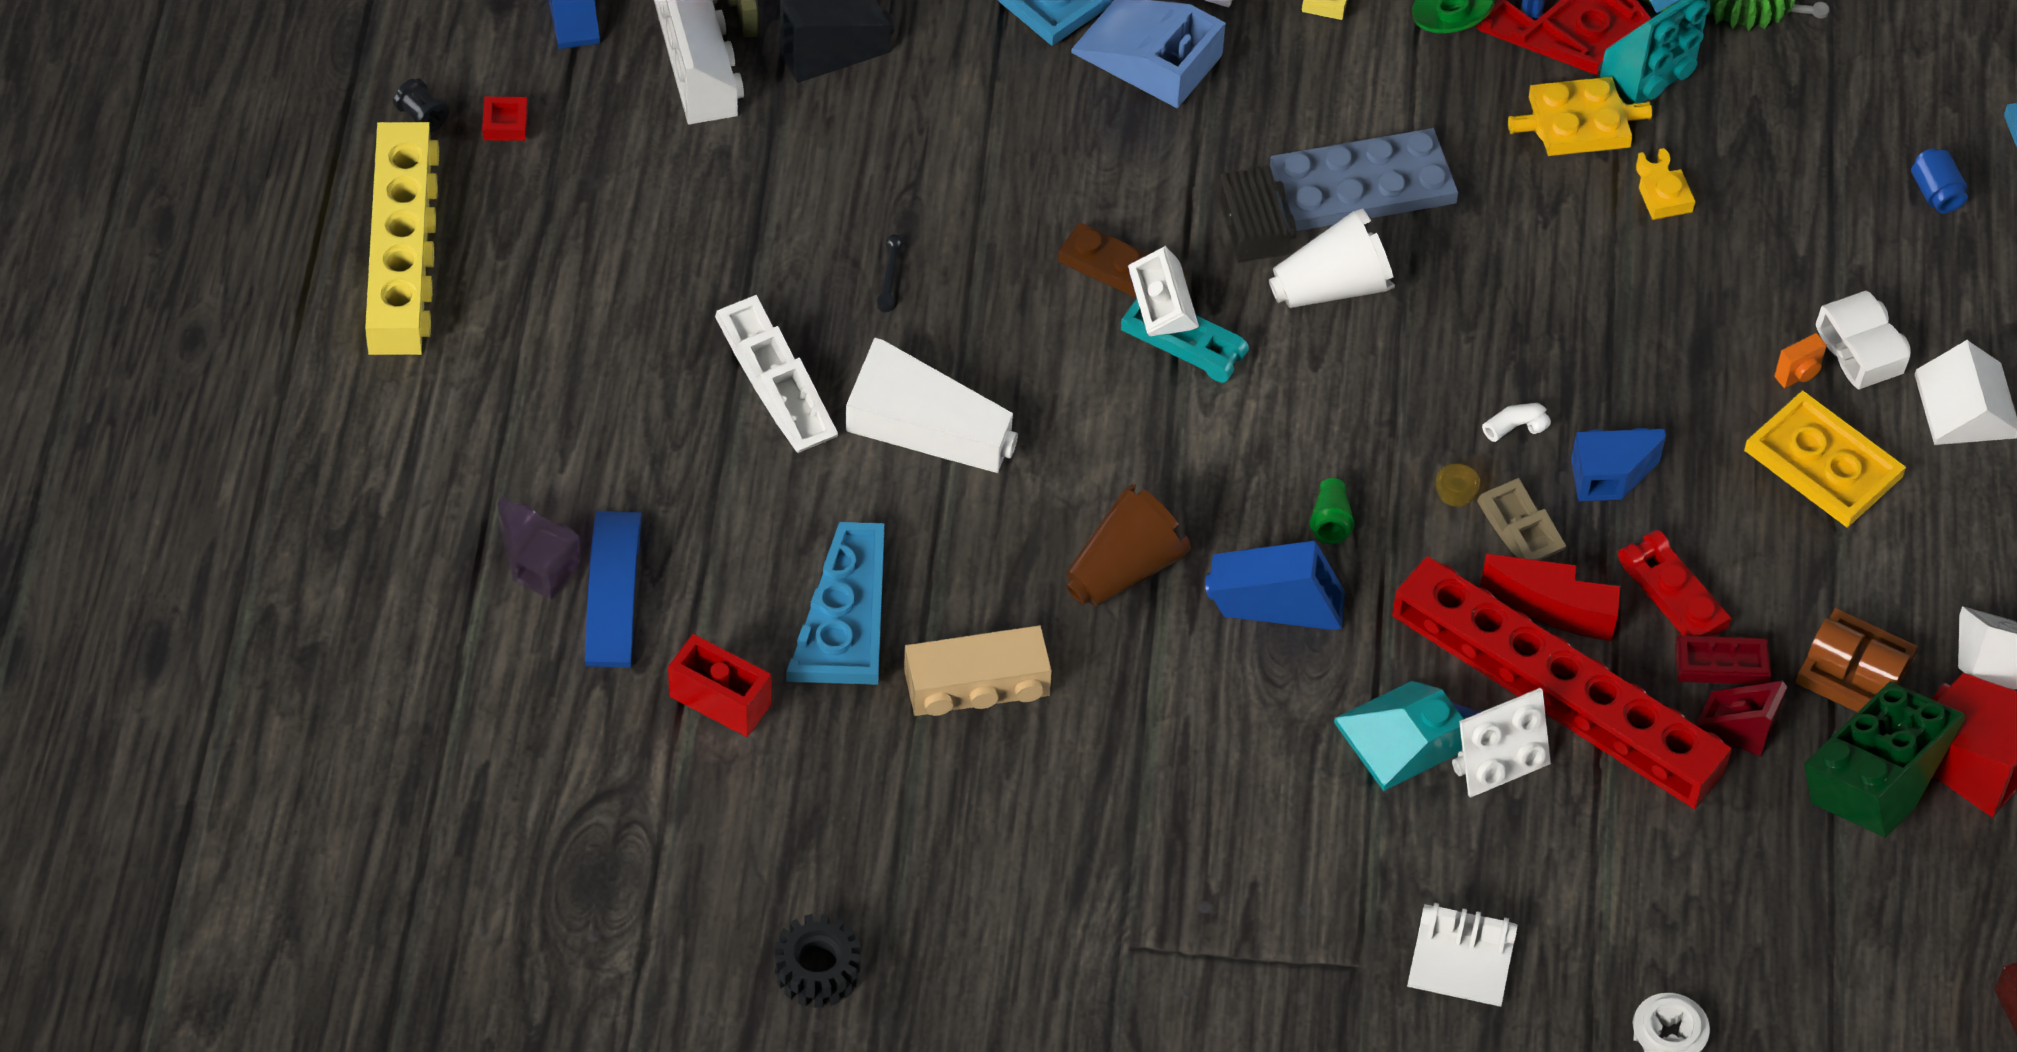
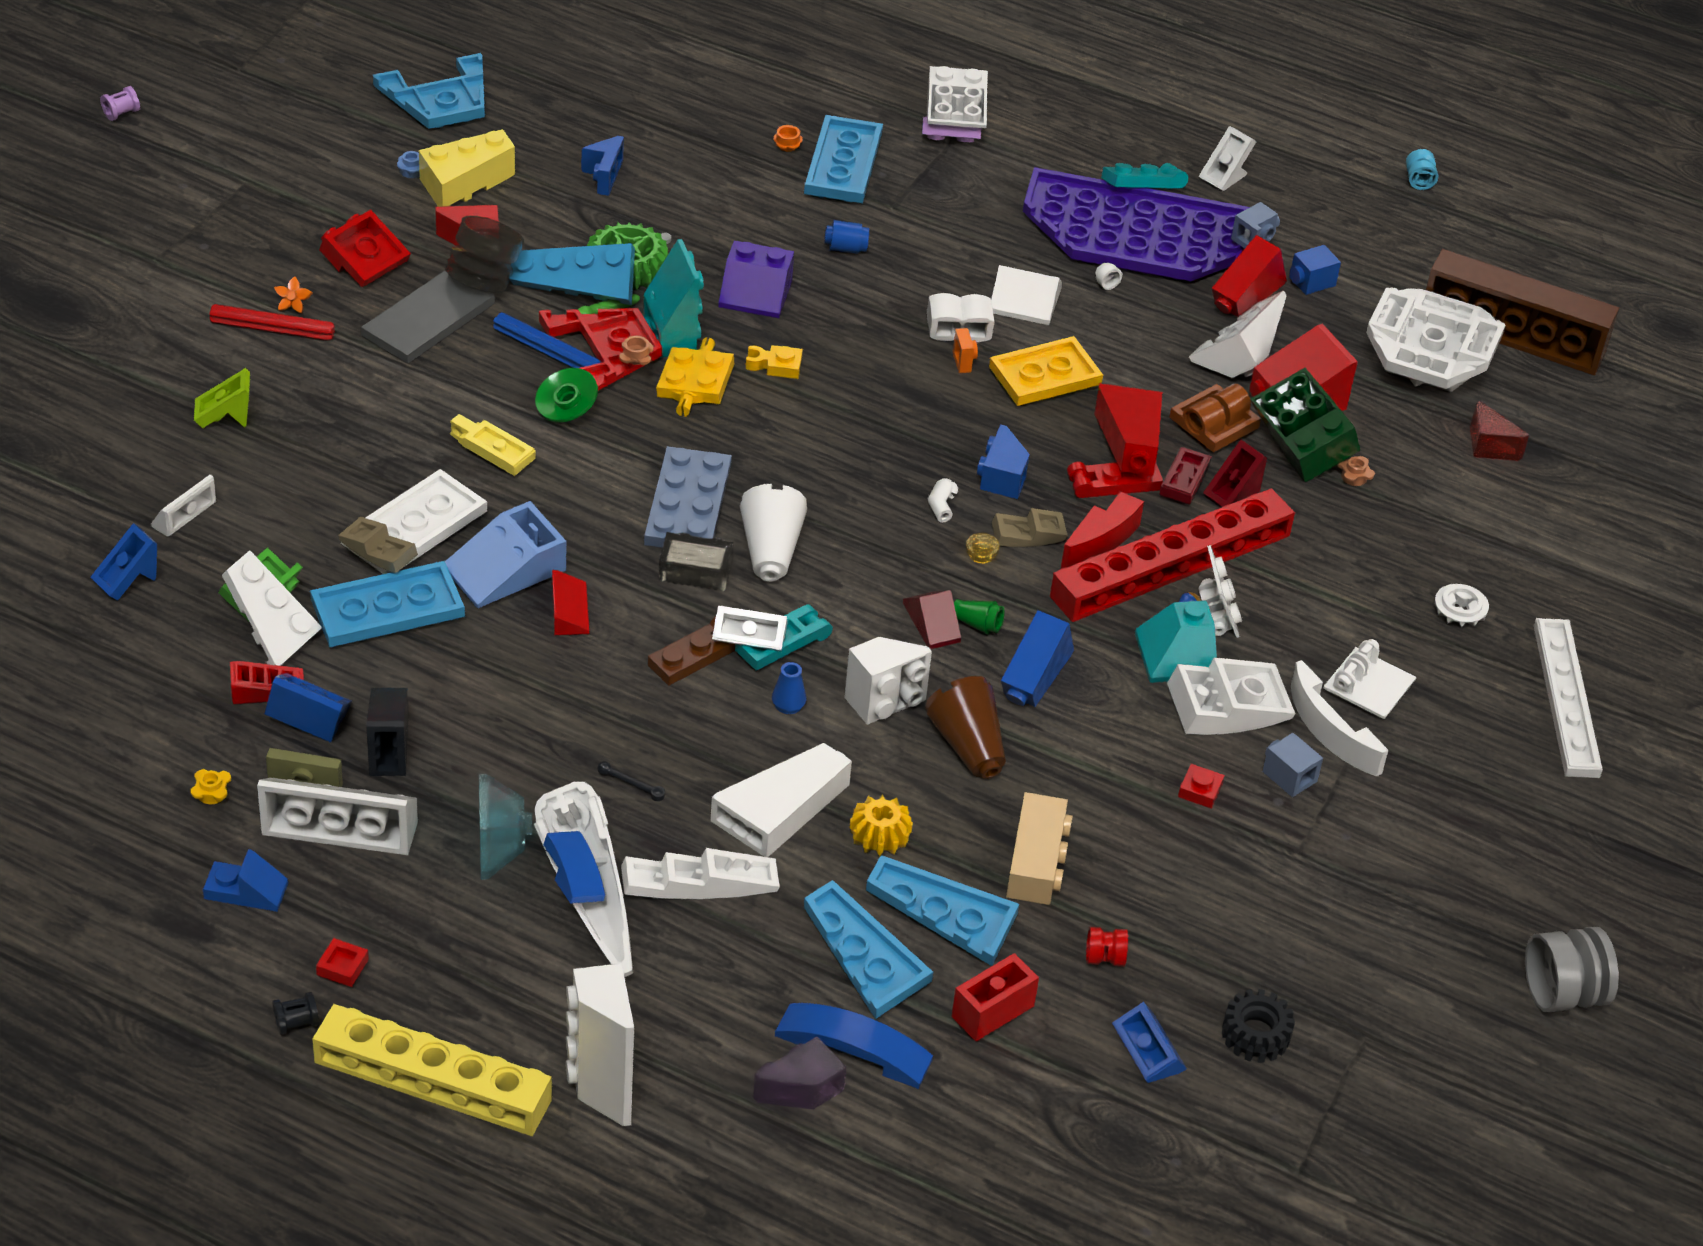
camera: 70 degrees left, 10 degrees down
none -> clear light blue slope [479,774,532,879]
none -> white piece [534,782,633,977]
none -> blue slope [543,831,605,904]
none -> red slope [552,570,589,635]
none -> white slope [566,963,634,1126]
none -> nougat plate [619,336,653,365]
none -> dark purple slope [718,240,794,318]
none -> blue cone [772,662,807,714]
none -> dark azure wing [804,880,933,1019]
none -> white slope [844,637,932,725]
none -> yellow gear [850,794,913,857]
none -> slope [903,590,961,650]
none -> red wheel [1086,926,1128,967]
none -> red slope [1095,383,1163,476]
none -> blue slope [1112,1002,1187,1083]
none -> white slope [1167,658,1295,735]
none -> red plate [1178,764,1225,809]
none -> sand blue brick [1262,733,1323,797]
none -> white slope [1291,660,1388,776]
none -> nougat plate [1338,456,1375,486]

